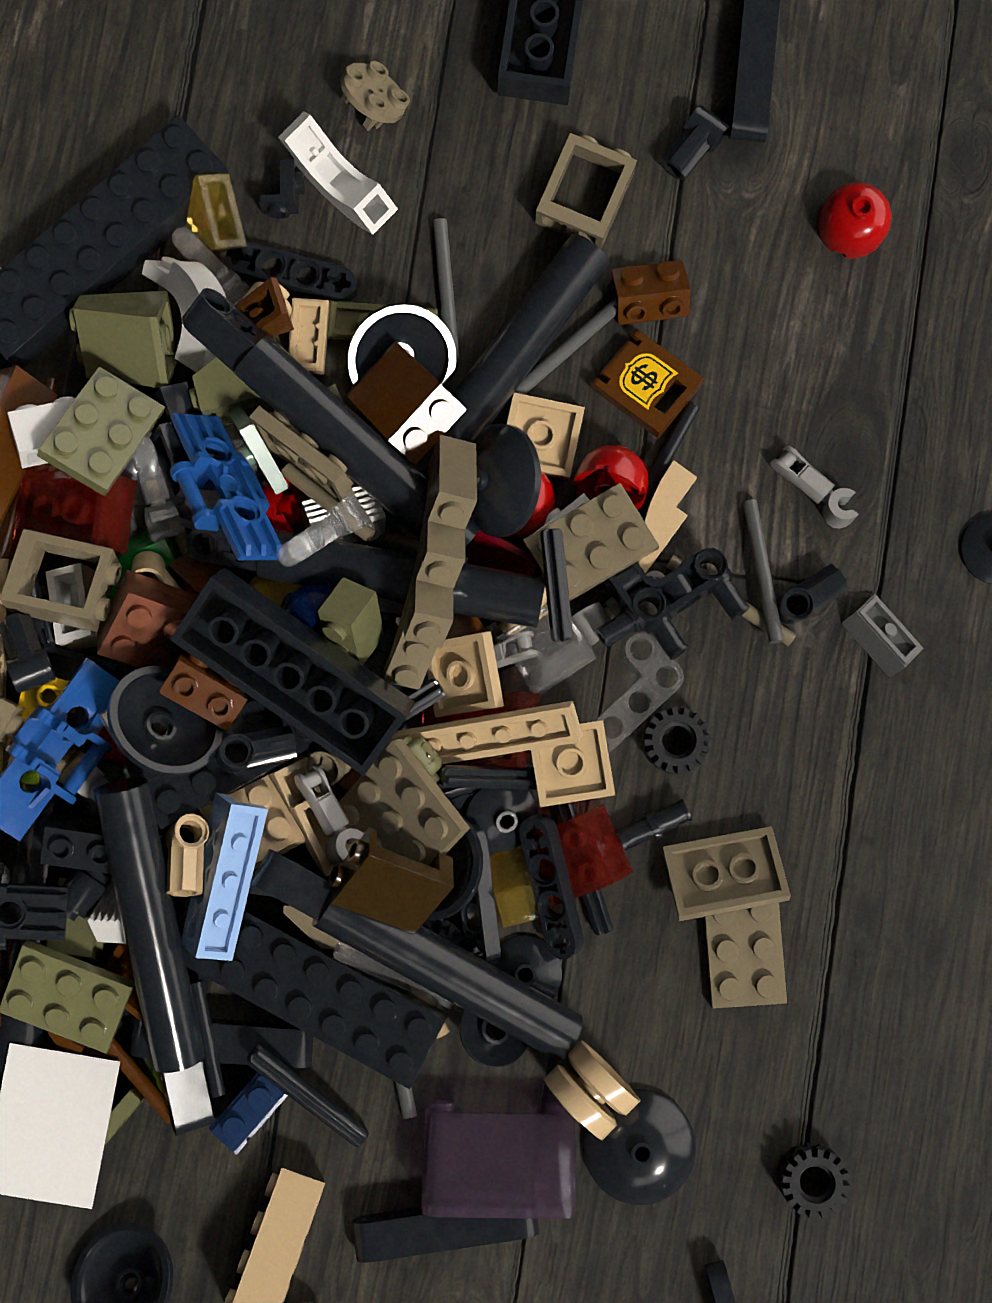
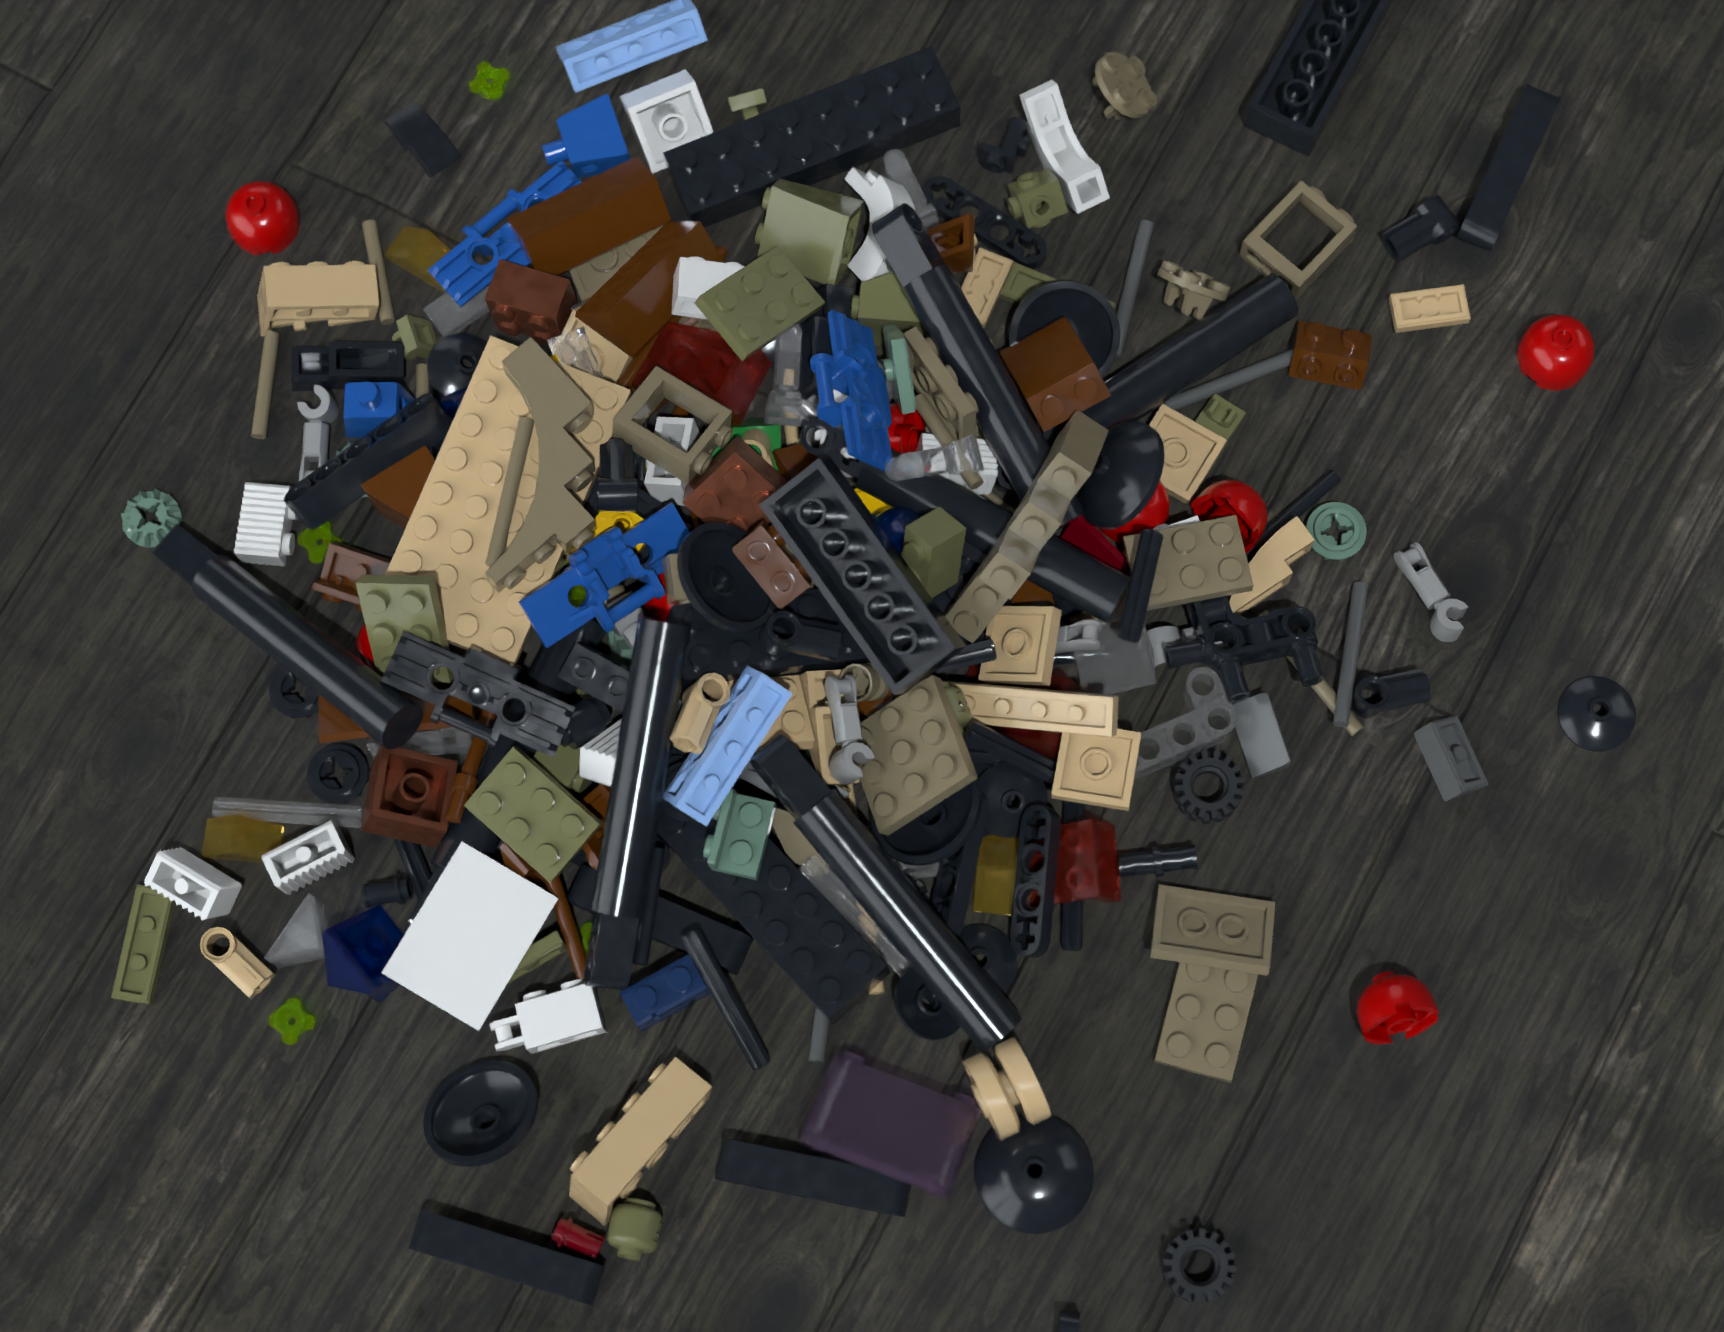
camera: 25 degrees right, 10 degrees down
clear yellow slope [186,174,247,250] -> none
dark brown panel [329,828,454,934] -> none
reddish brown container [590,330,704,438] -> none
none -> white brick [489,979,607,1054]
none -> sand green bracket [703,789,777,880]
none -> olive tile [727,88,767,120]
none -> olive brick [1006,169,1068,228]
none -> dark tan plate [1157,260,1231,320]
none -> olive tile [1195,393,1246,446]
none -> dark grey slope [1228,692,1291,779]
none -> sand green gear [1306,502,1367,562]
none -> red cylinder [1357,971,1439,1044]
none -> tan plate [1389,284,1471,333]

